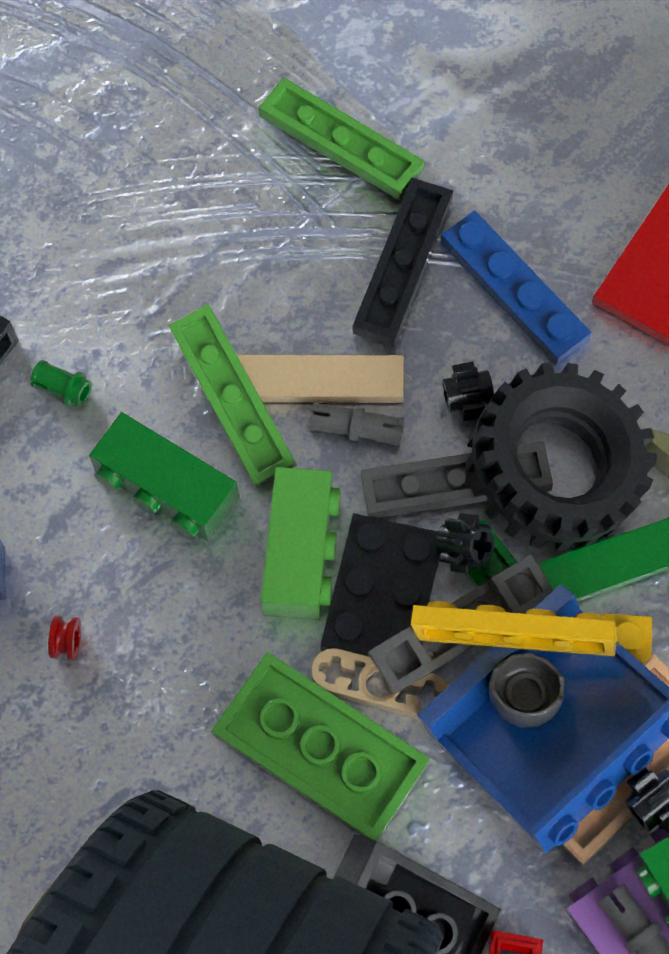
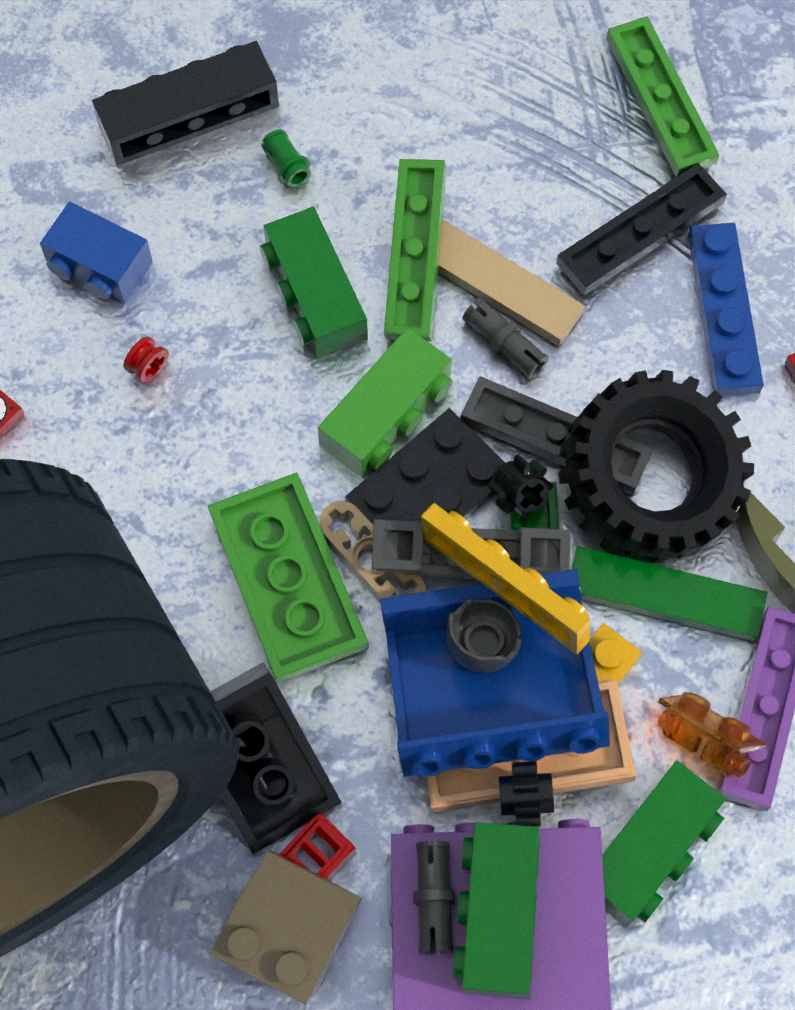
camera: 30 degrees right, 0 degrees up
black gear [442,361,494,421] -> none

